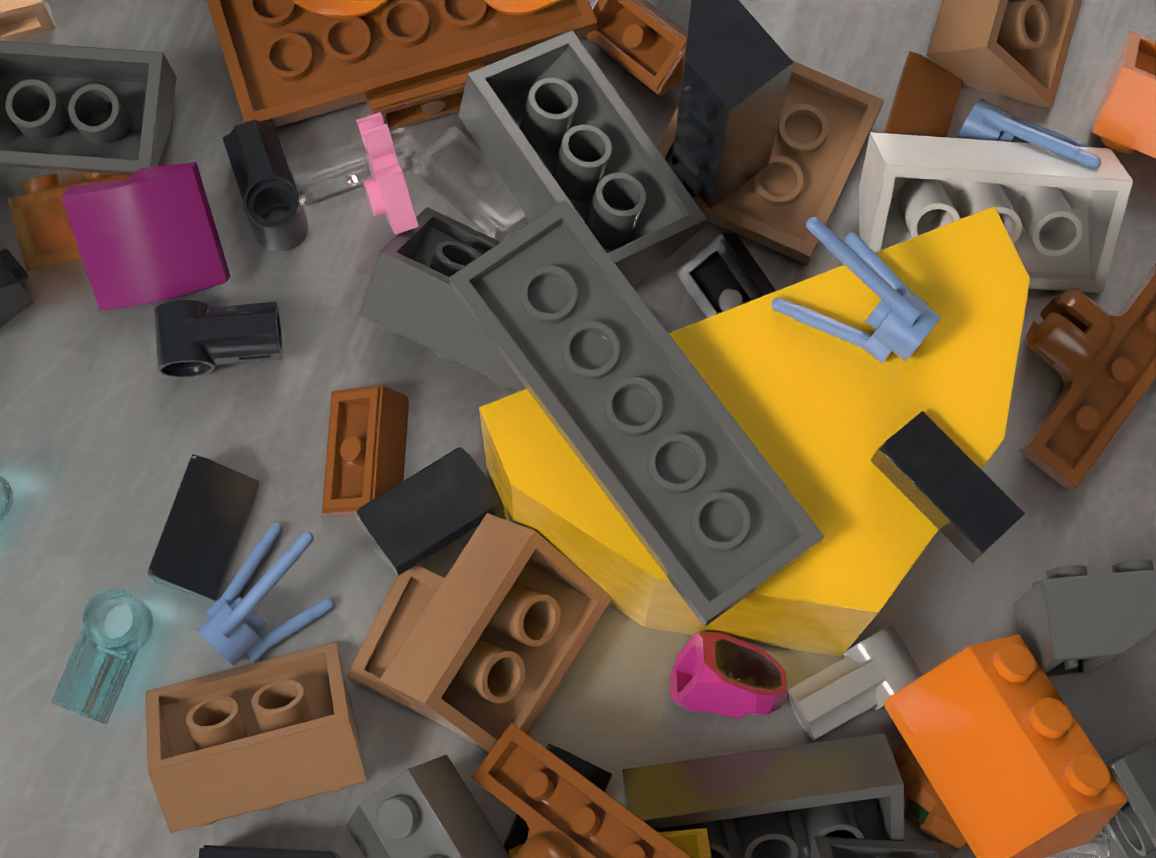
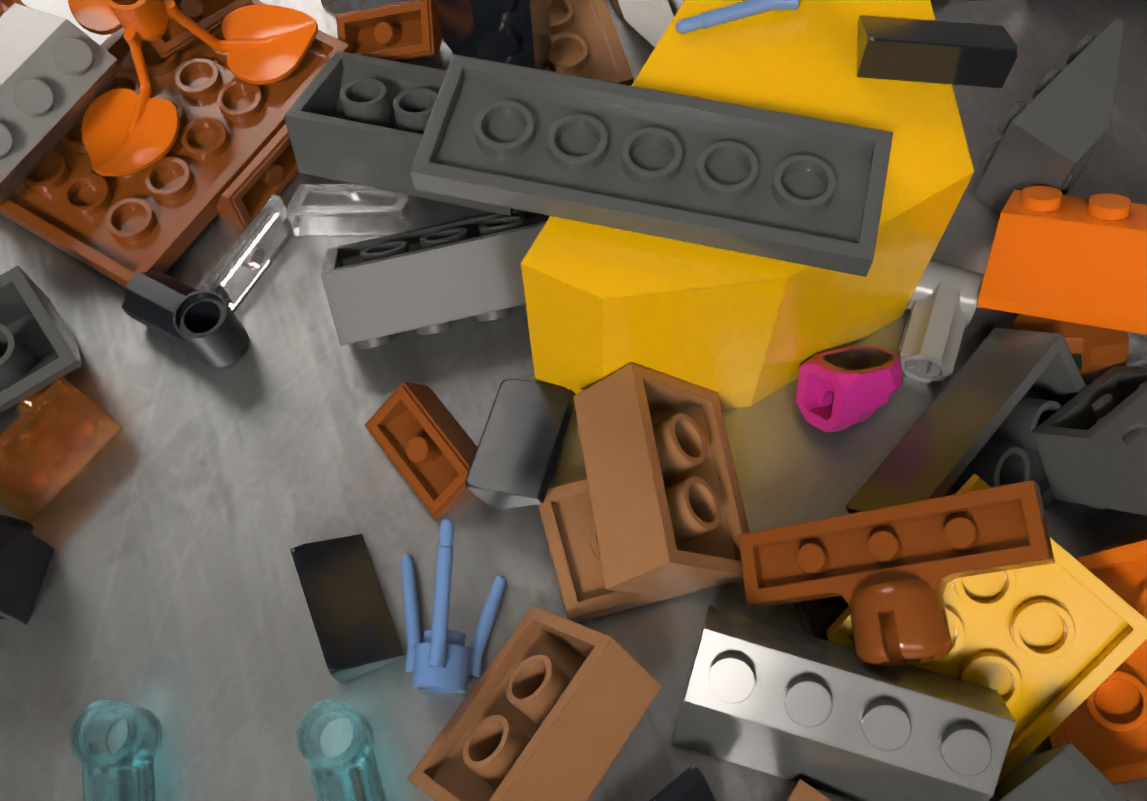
camera: 35 degrees left, 10 degrees down
magenta slope [61,162,231,311] -> none
black piece [154,300,283,377] -> none
bright pink plate [356,112,419,235] -> none

